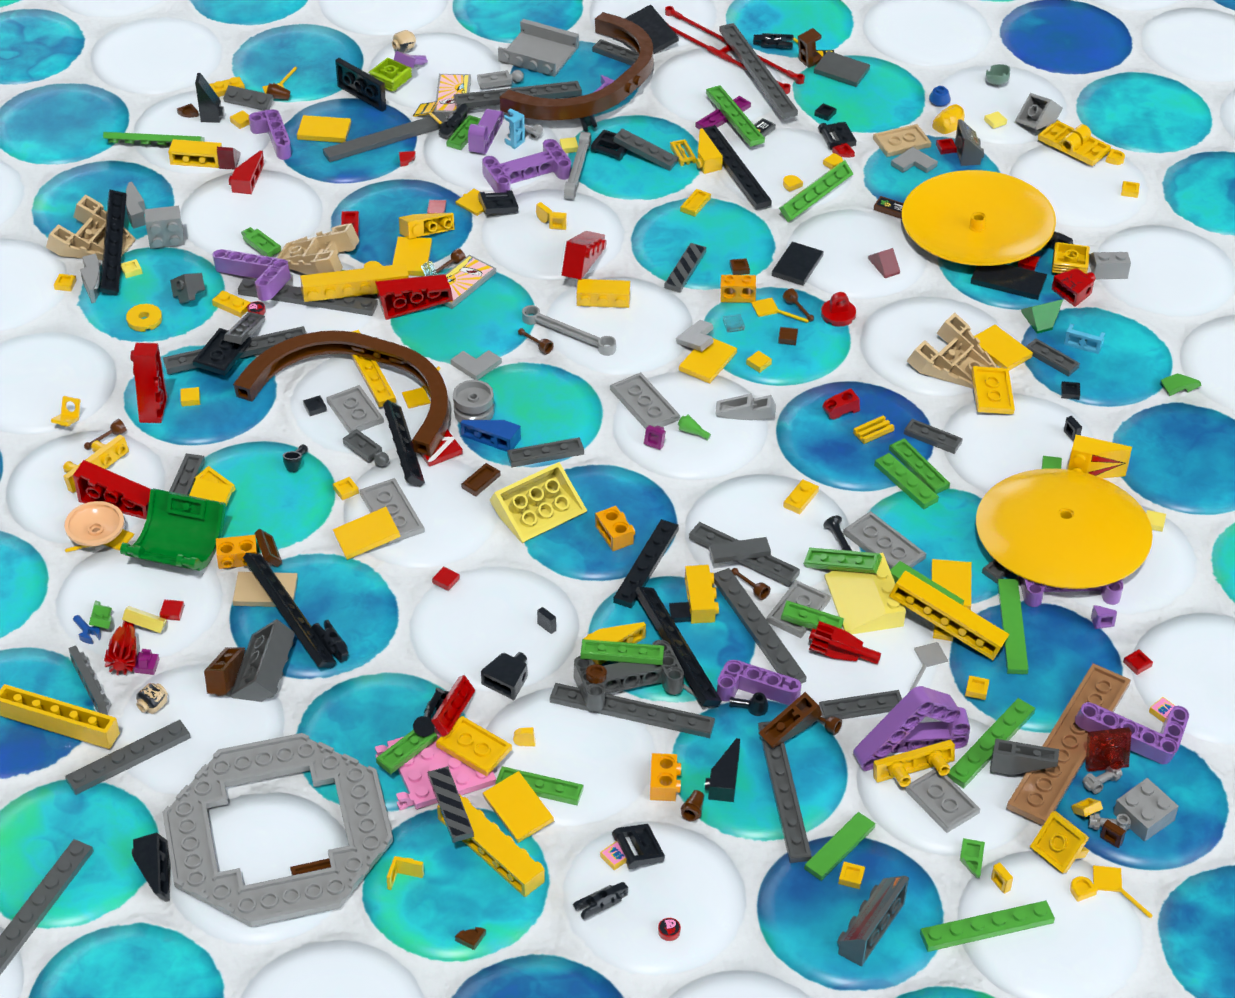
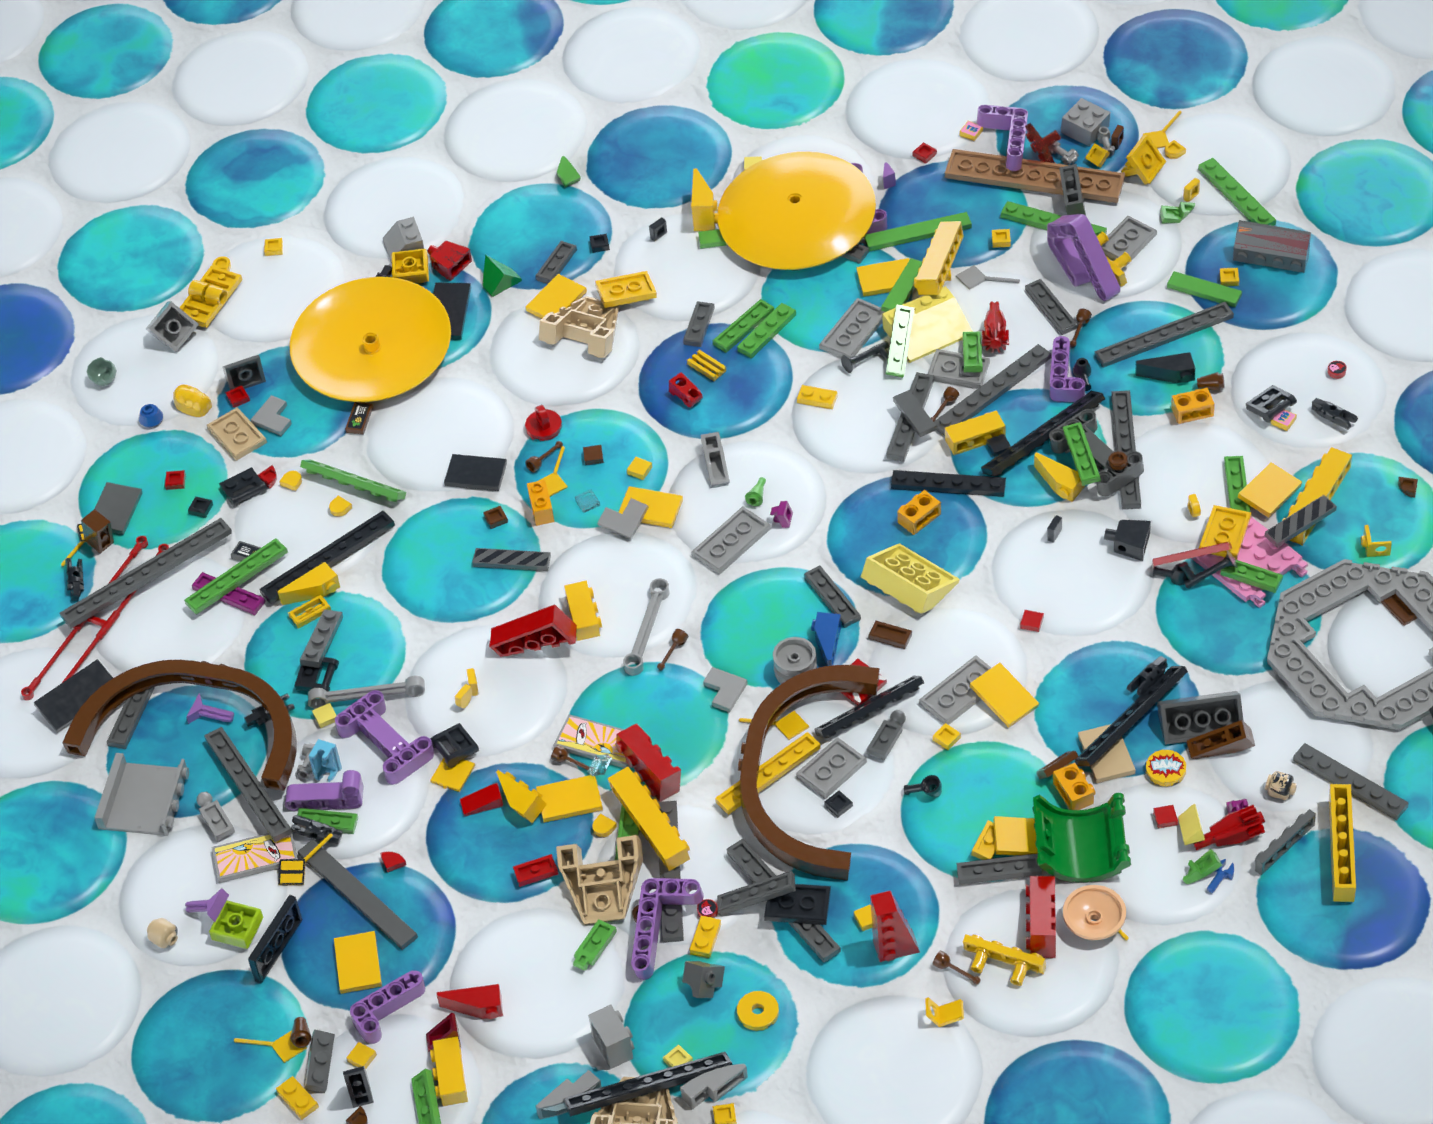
camera: 100 degrees left, 5 degrees up
yellow tile [680,189,711,217] -> none
reddish brown slope [759,692,822,748] -> none
slope [868,248,900,278] -> none
light yellow tile [984,111,1007,129] -> none
medium azure hinge [1064,324,1105,354] -> none
none -> red tile [165,470,186,490]
none -> tile [1146,750,1186,786]

